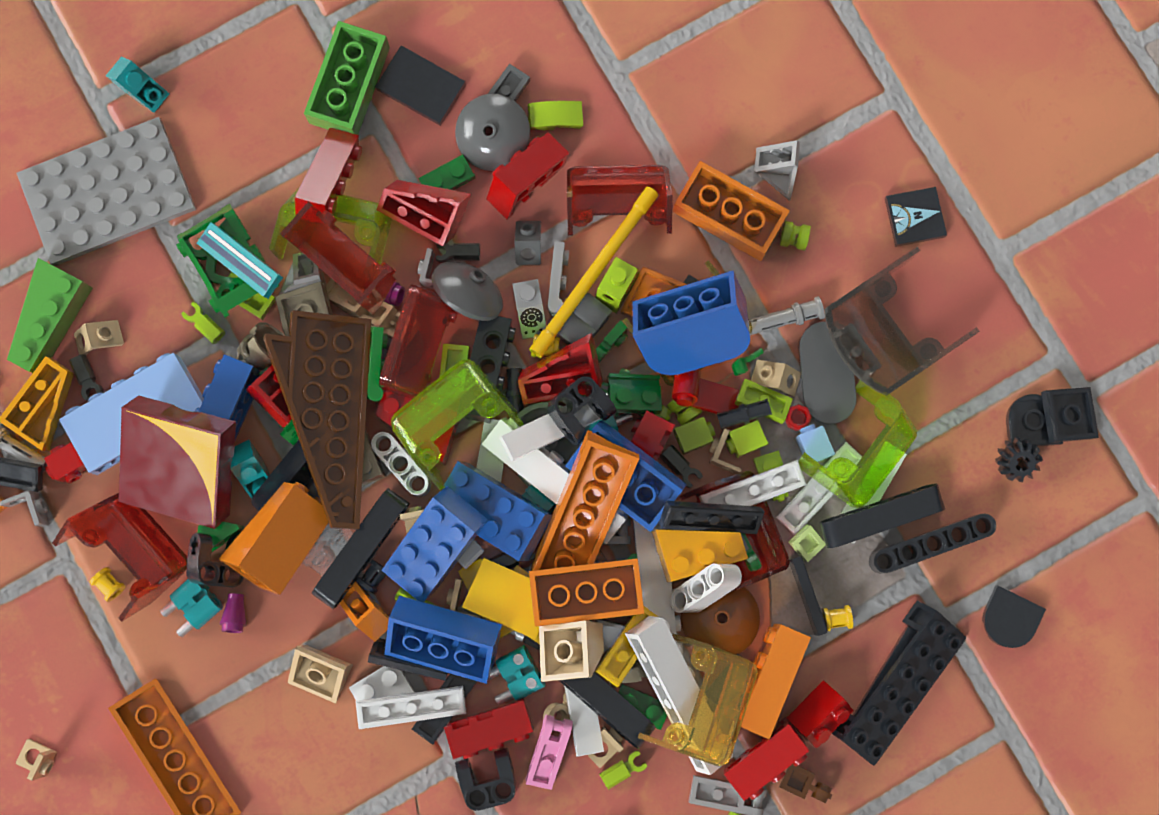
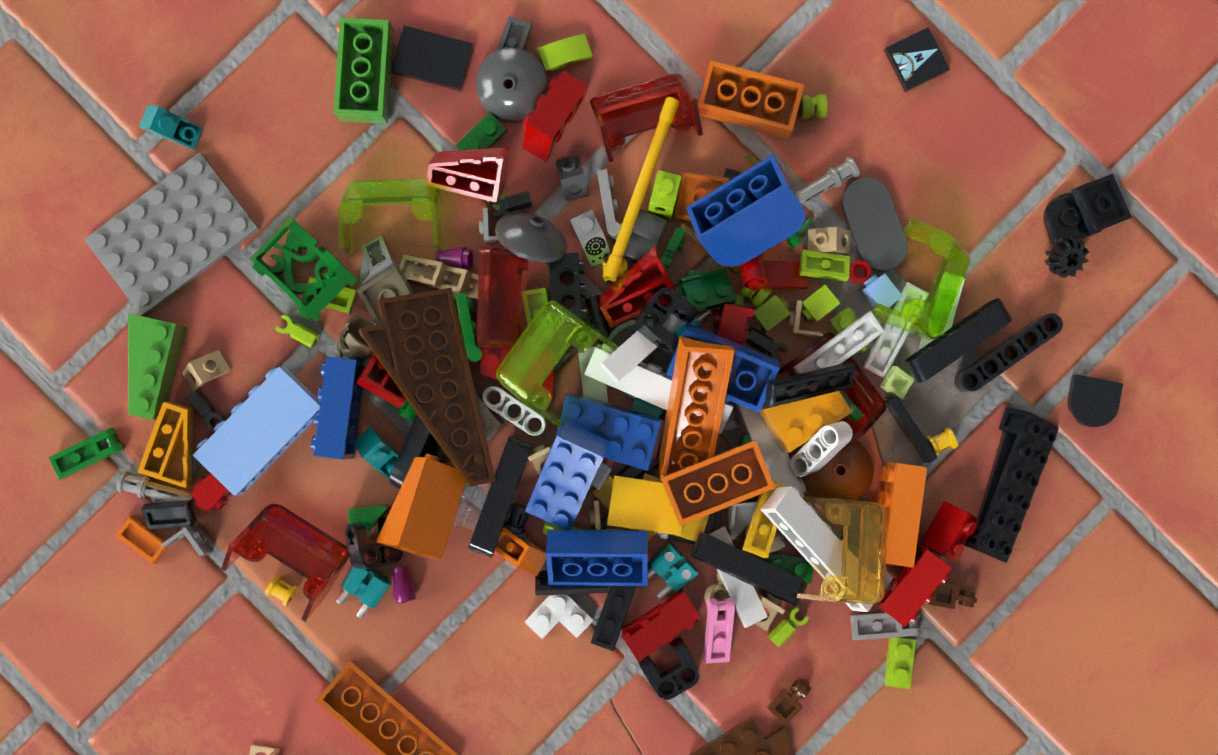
camera: 15 degrees left, 5 degrees up
dark red tile [119,395,236,529] -> none
tile [197,222,283,299] -> none
clear red windscreen [280,201,396,315] -> none
tan slope [288,644,353,703] -> none
brick [295,128,362,223] -> none
white tile [356,686,466,729] -> none
tan slope [539,621,604,682] -> none
black pin [717,398,772,429] -> none
light grey slope [754,140,800,201] -> none
clear smoke windscreen [825,247,980,396] -> none

